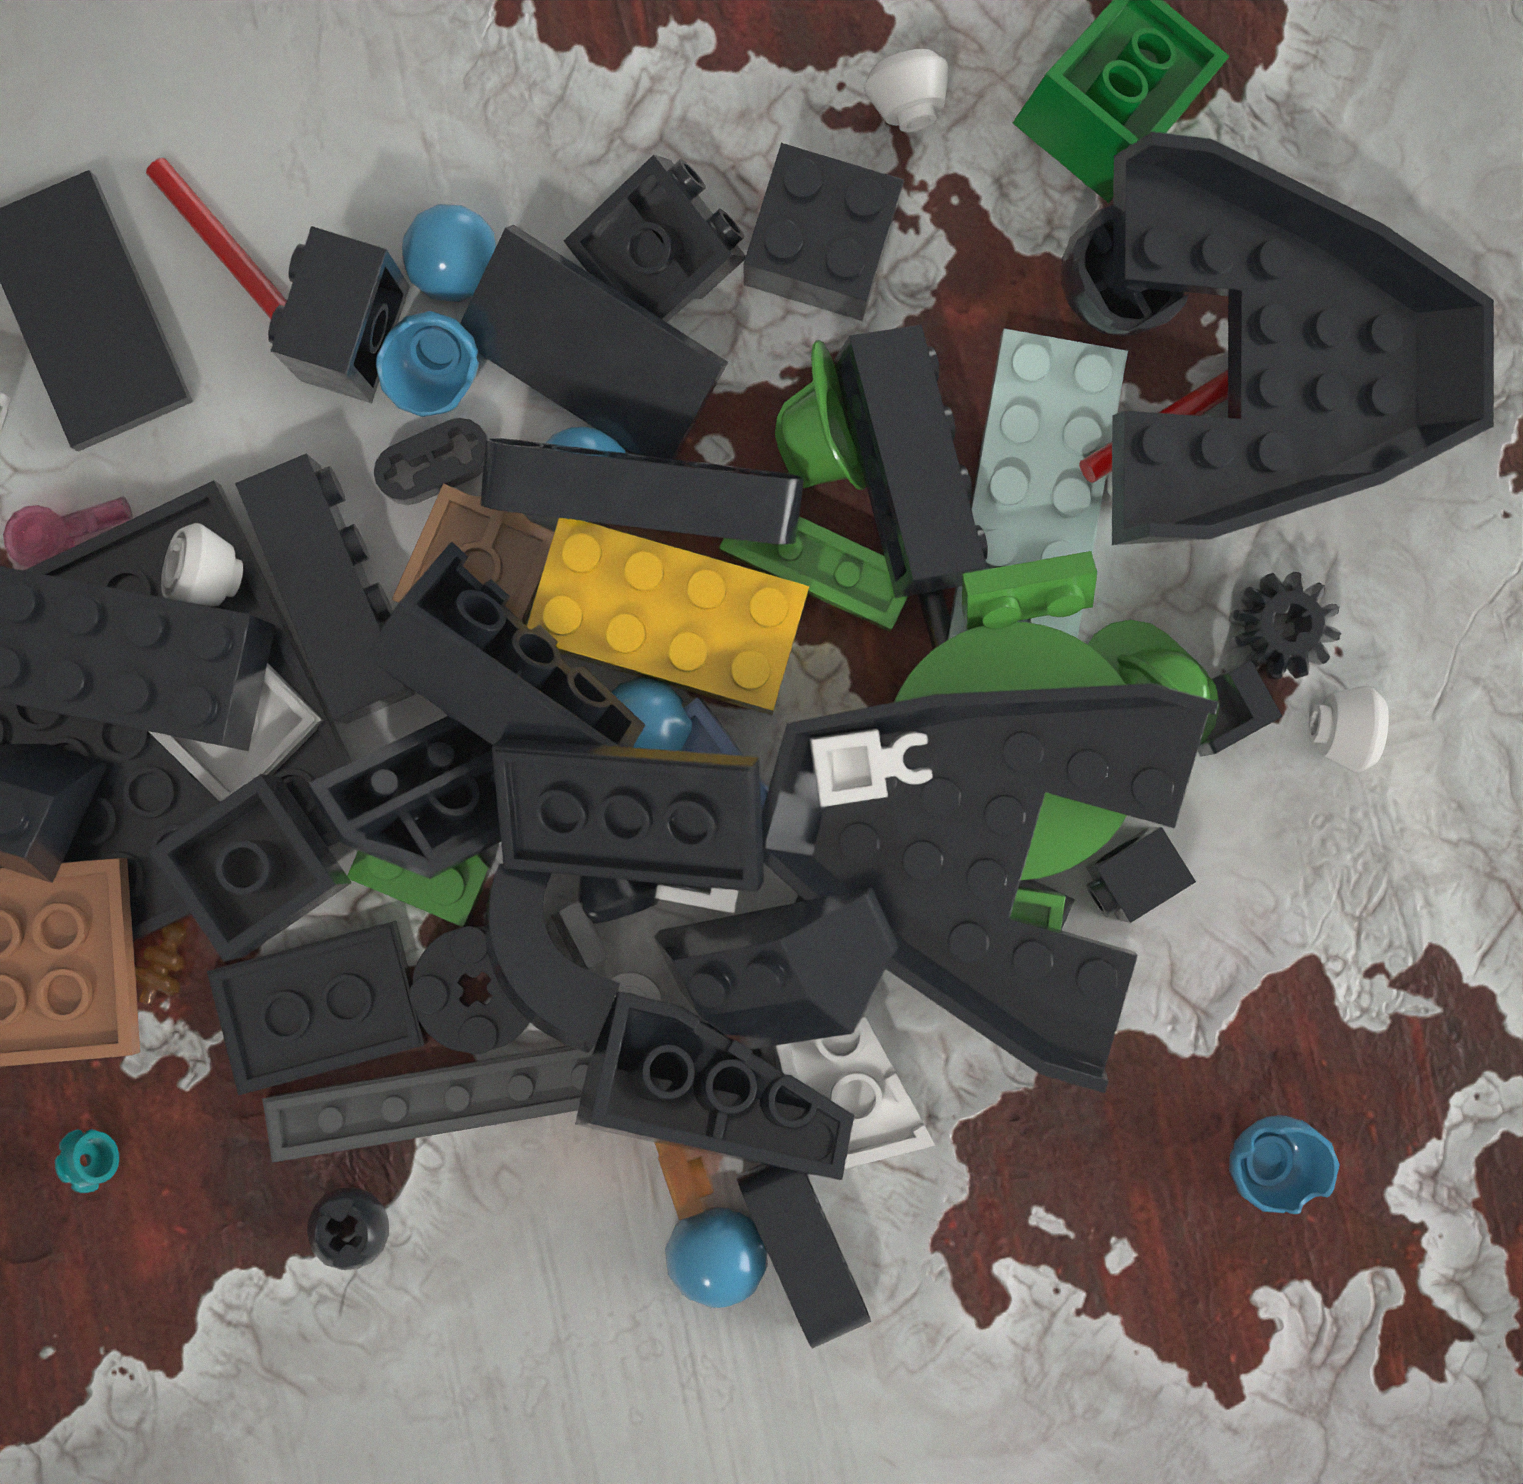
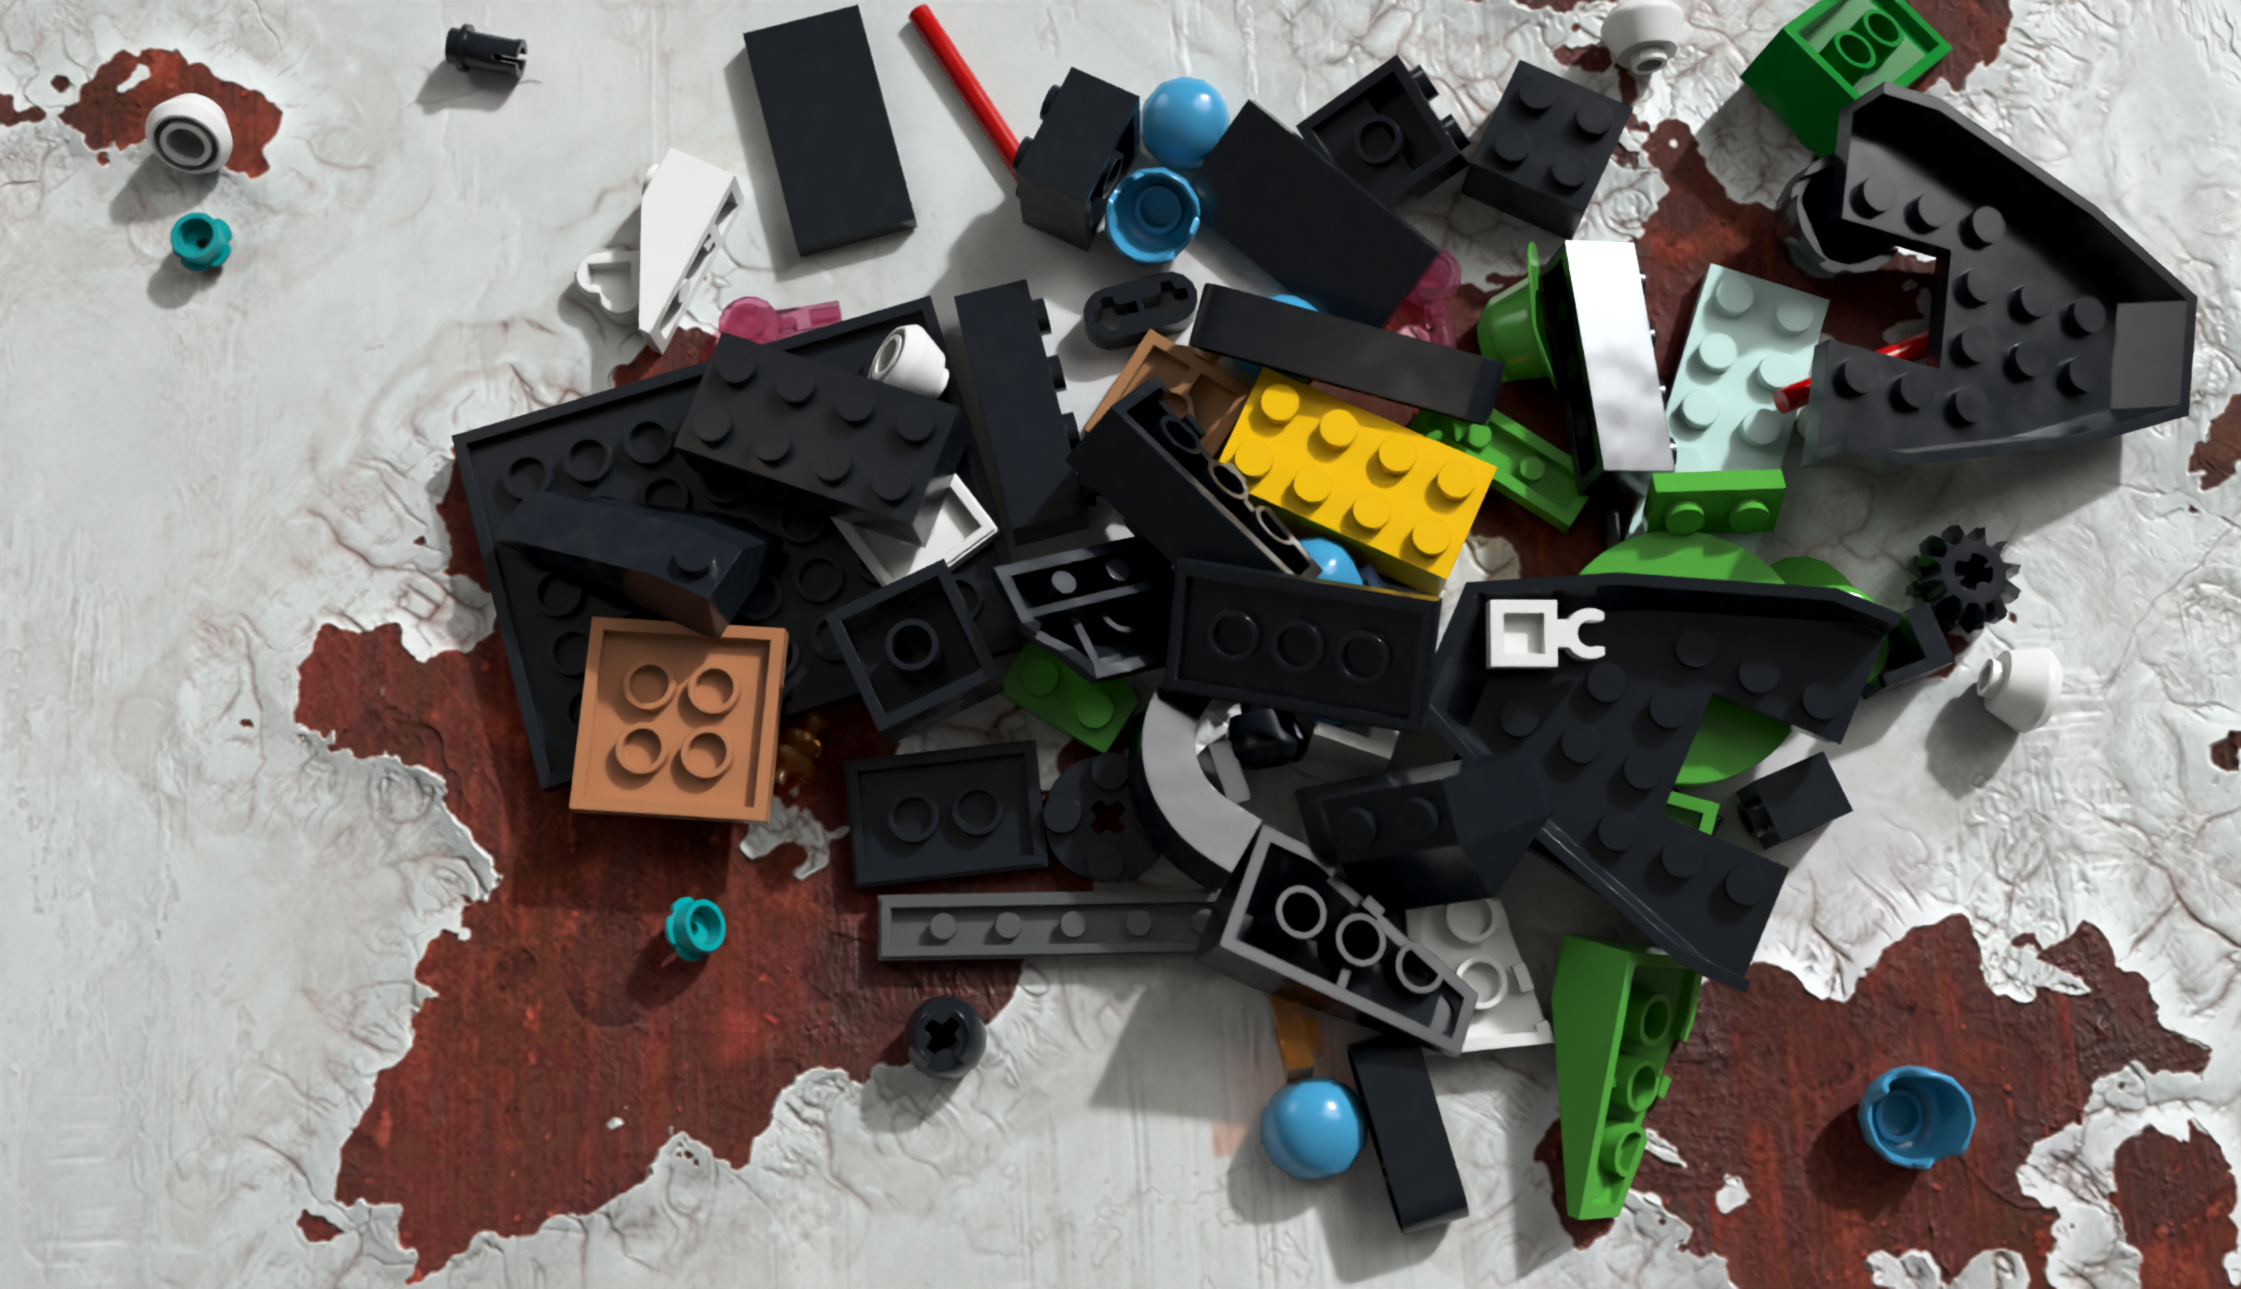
camera: 15 degrees right, 10 degrees down
none -> clear pink plate [1408,248,1461,349]
none -> bright green wedge [1552,934,1702,1220]

